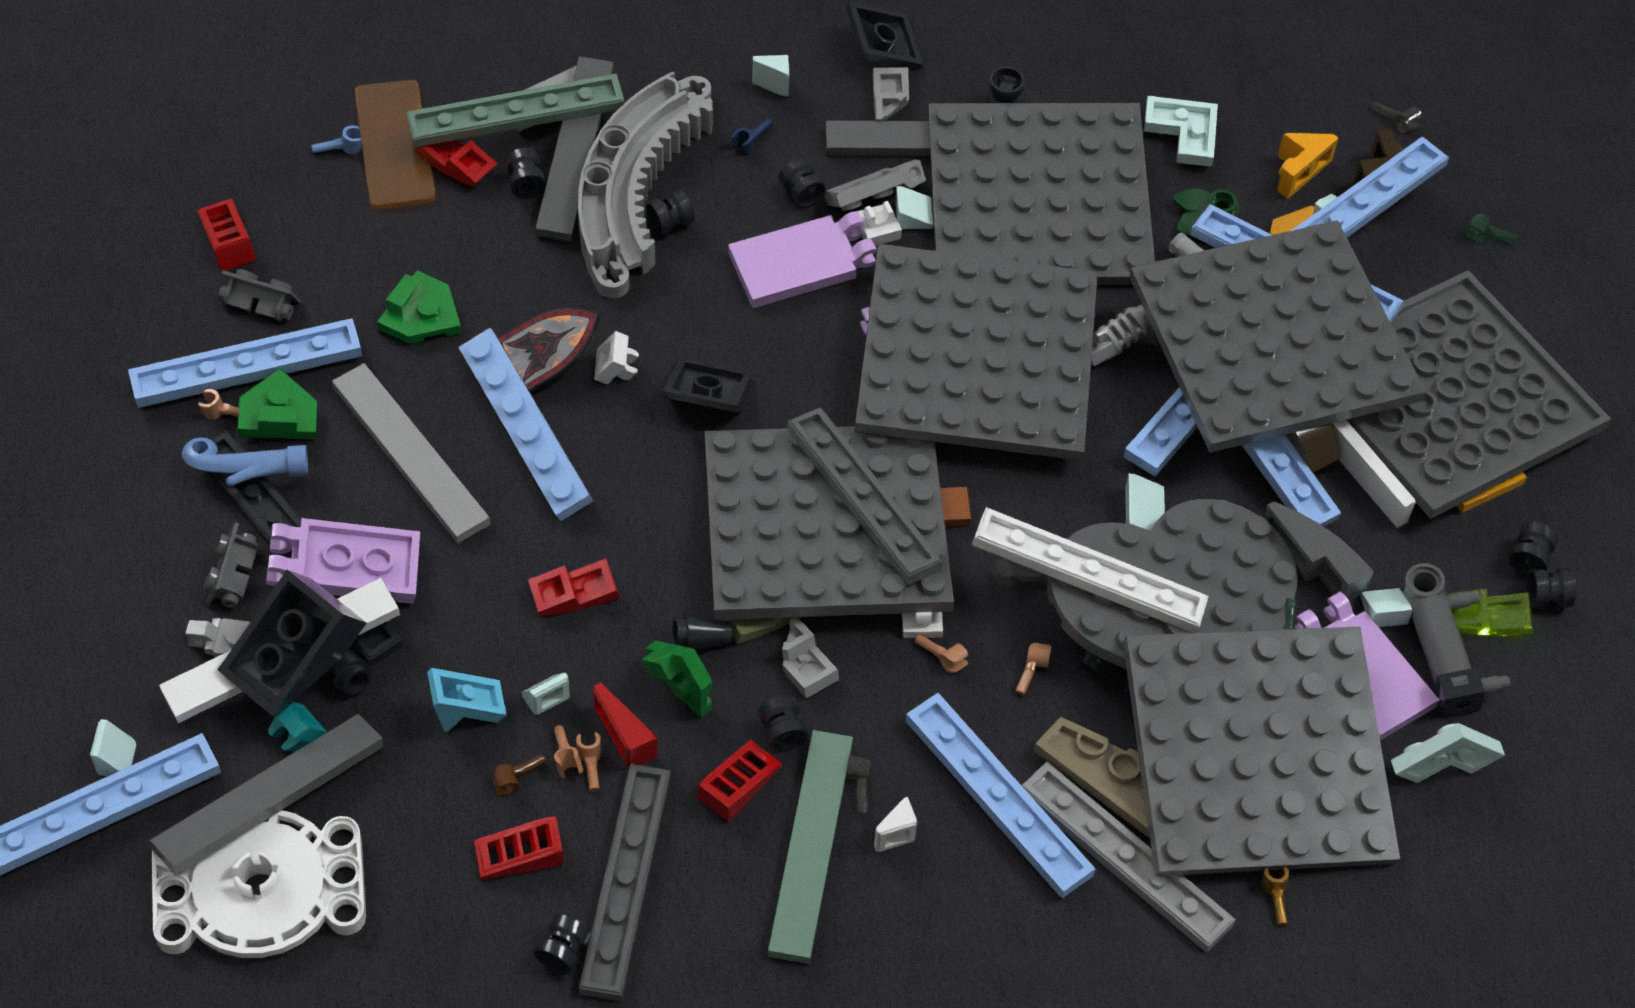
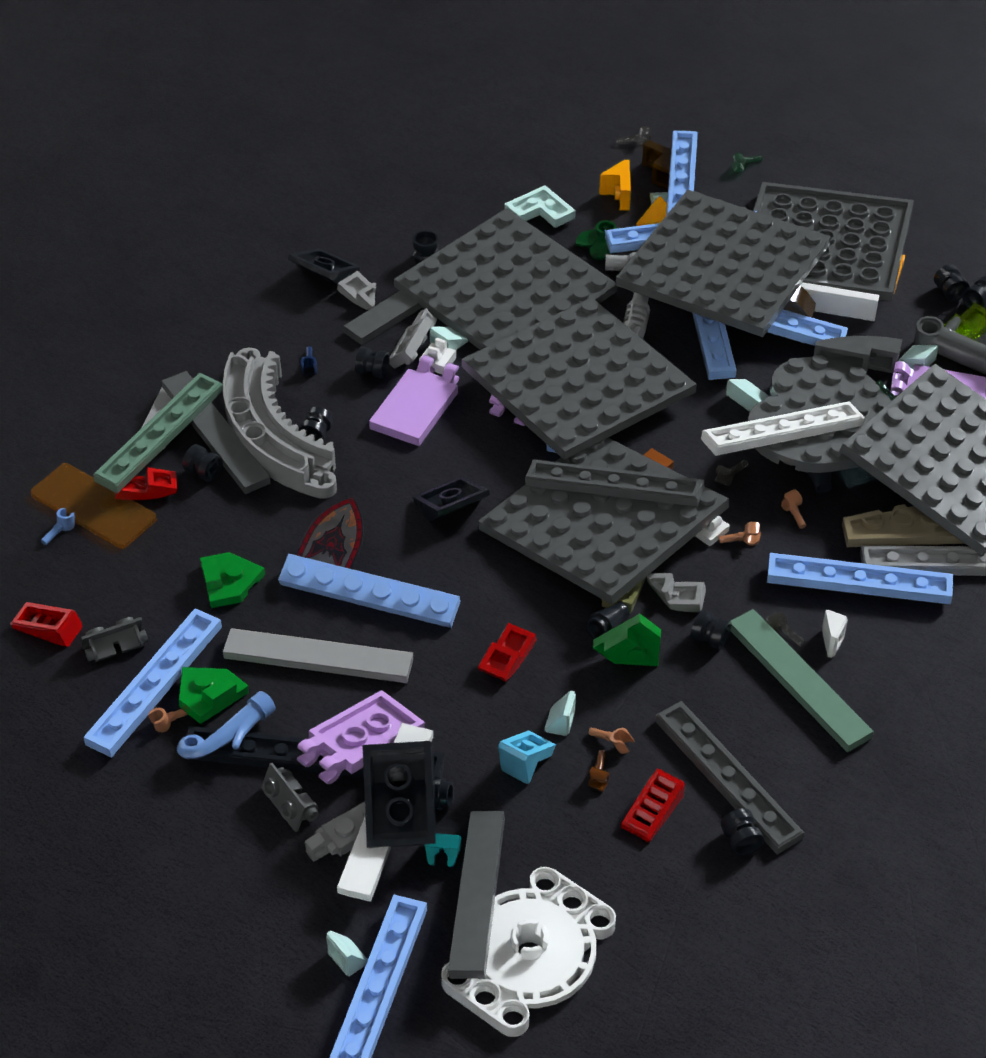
camera: 40 degrees left, 10 degrees down
nougat hand [576,732,602,792] -> none
red slope [593,683,658,768] -> none
white tile [594,331,639,385] -> none
red slope [697,740,782,822] -> none
light aqua slope [752,55,789,97] -> none

